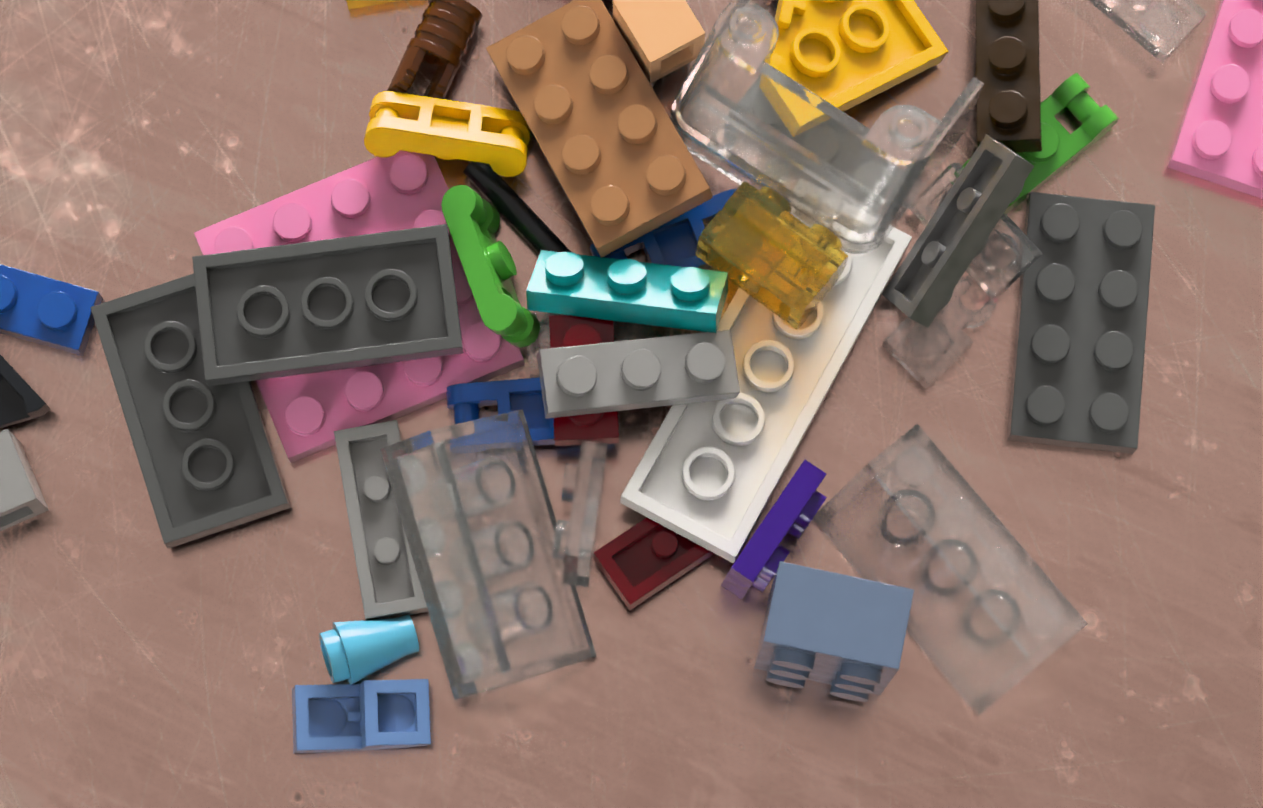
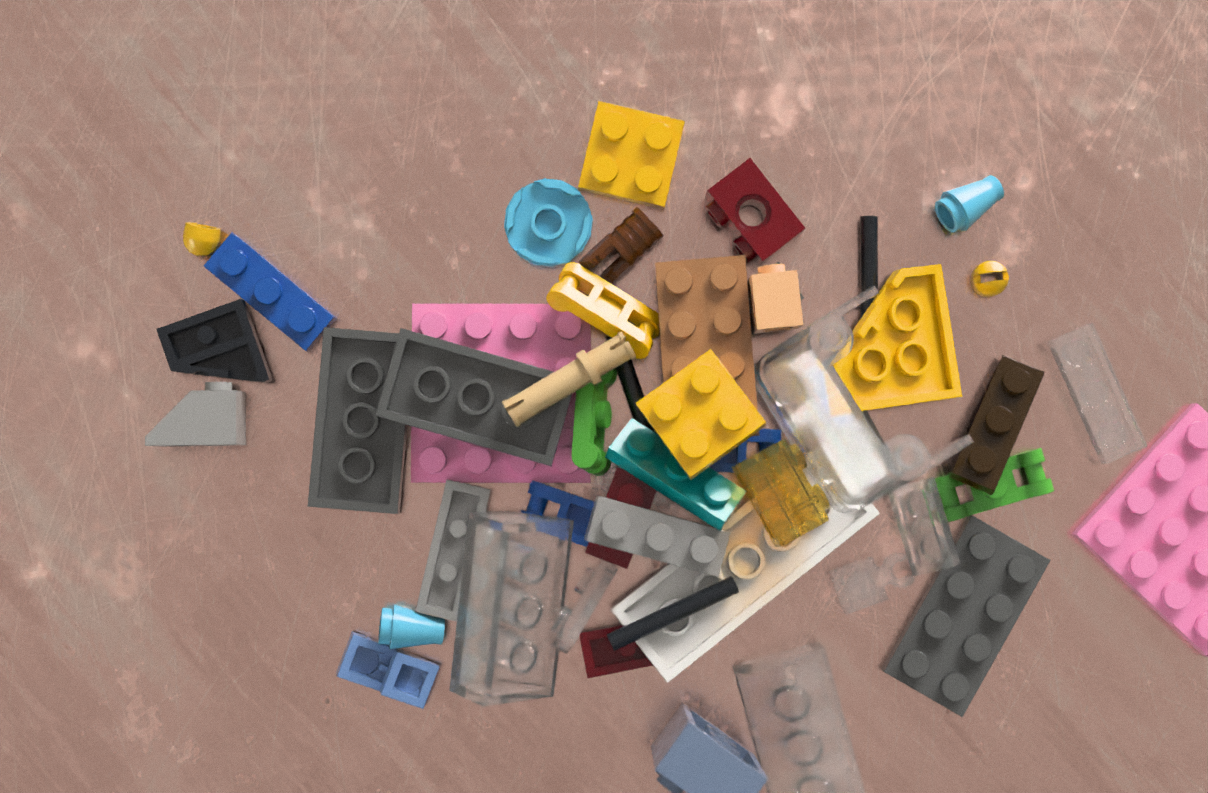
camera: 25 degrees right, 10 degrees up
dark purple plate [721,460,827,599] -> none
flat silver plate [882,134,1034,328] -> none
none -> tan pin [502,332,636,427]
none -> medium azure tile [504,178,593,268]
none -> black bar [607,576,739,651]
none -> yellow plate [636,349,766,480]

